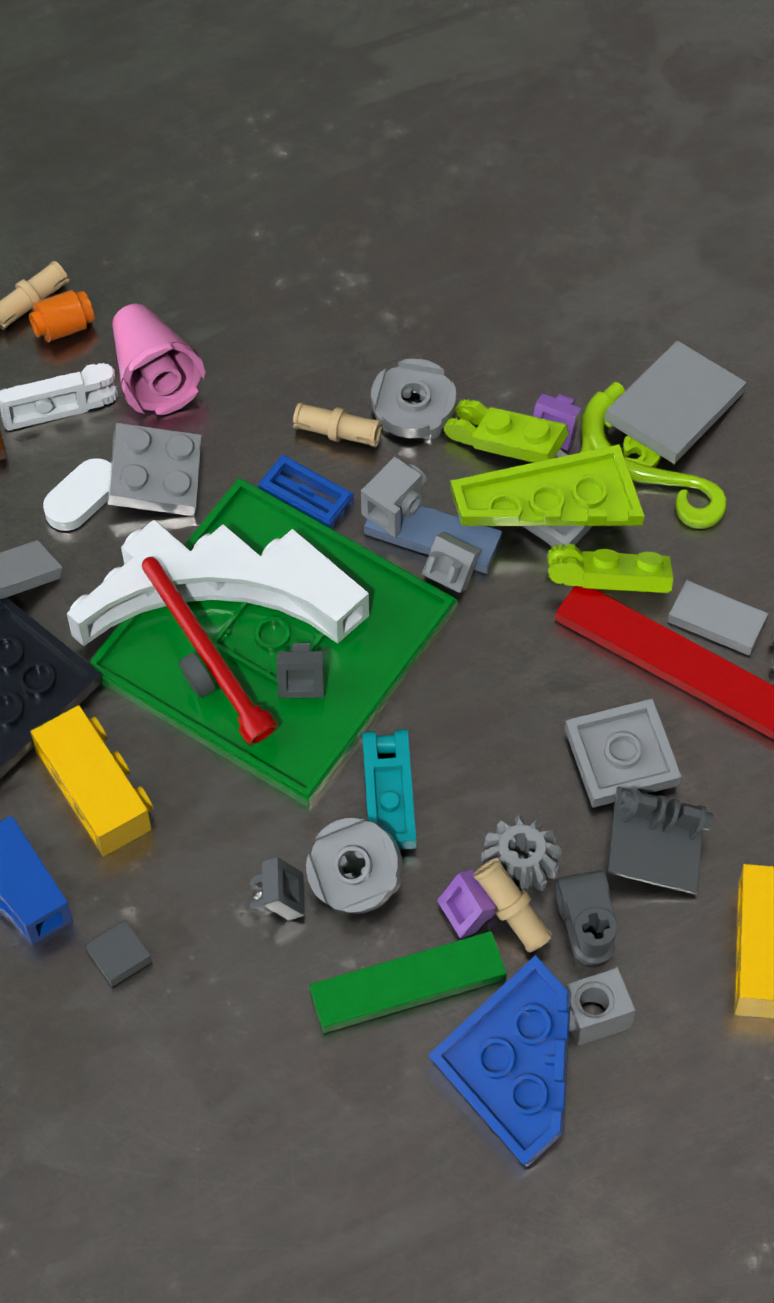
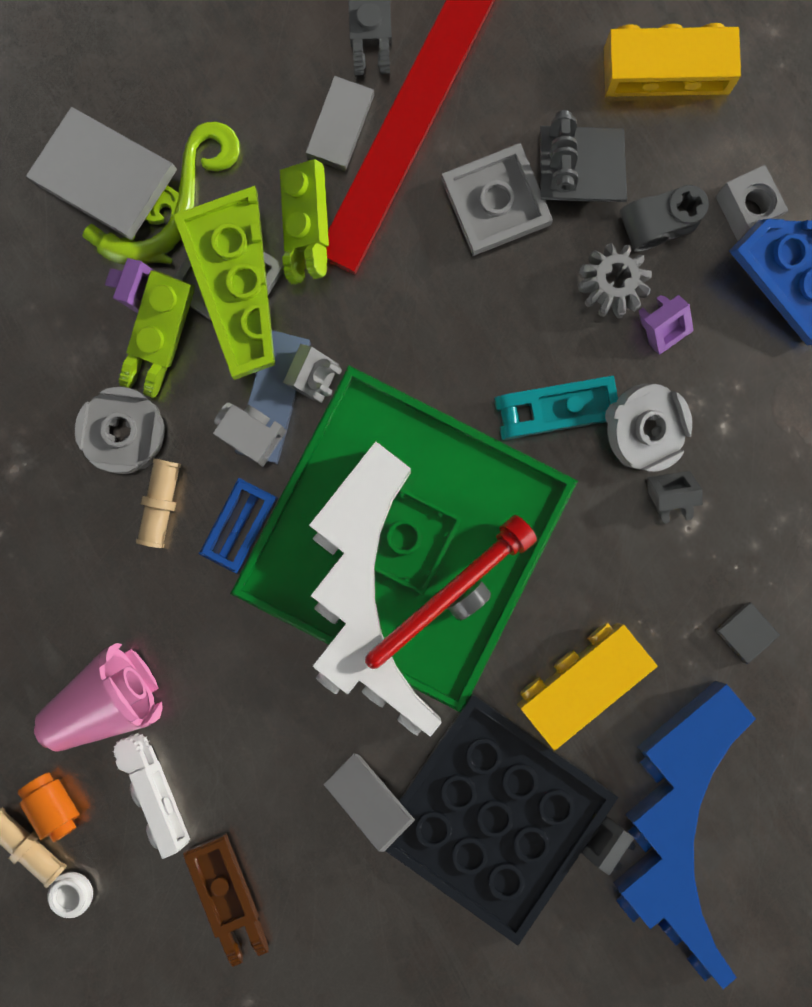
camera: 95 degrees left, 25 degrees up
white tile [43,458,111,531] -> none
light grey plate [107,423,201,516] -> none
dark grey tile [277,643,324,698] -> none
green tile [309,931,507,1034] -> none
tan pin [473,858,553,953] -> none

